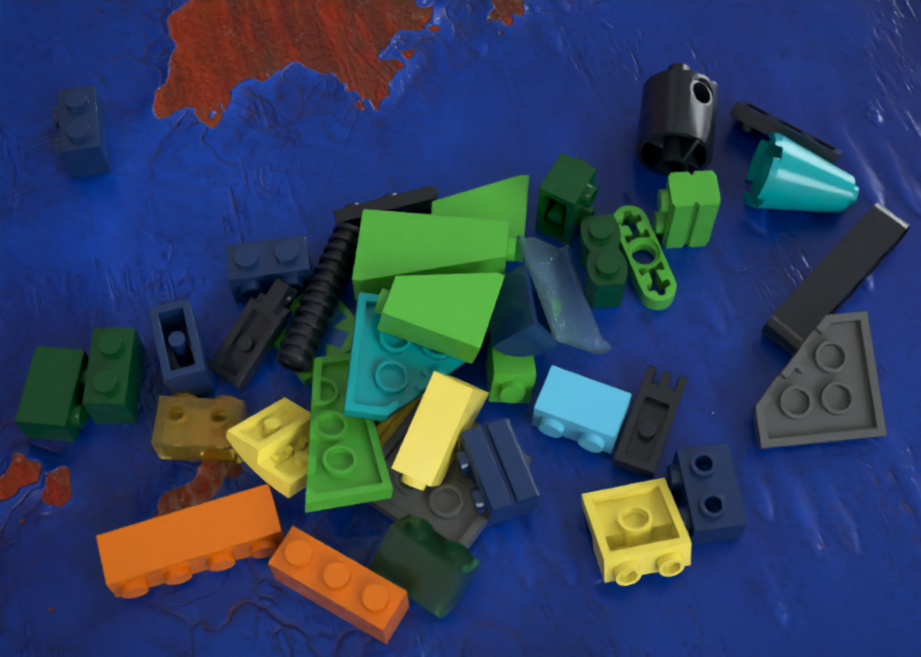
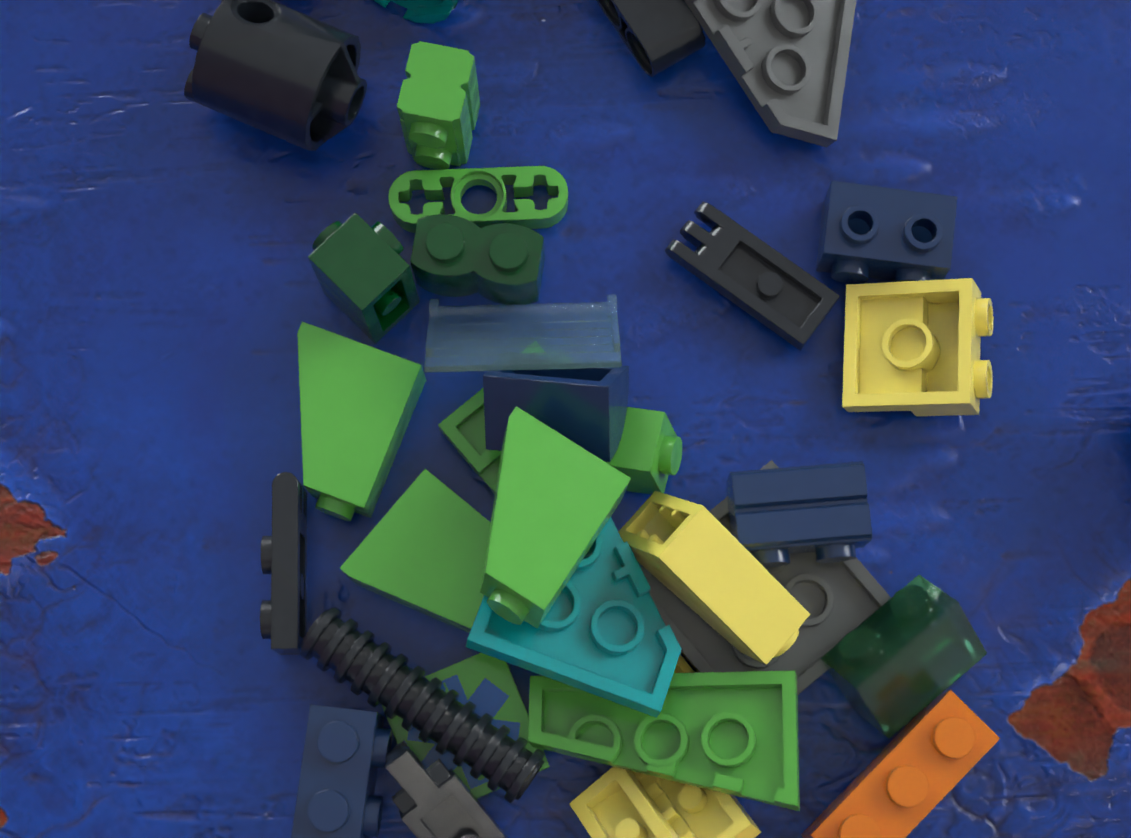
camera: 75 degrees left, 15 degrees up
bright green slope [352,209,516,300] -> none
medium azure brick [532,365,632,454] -> none

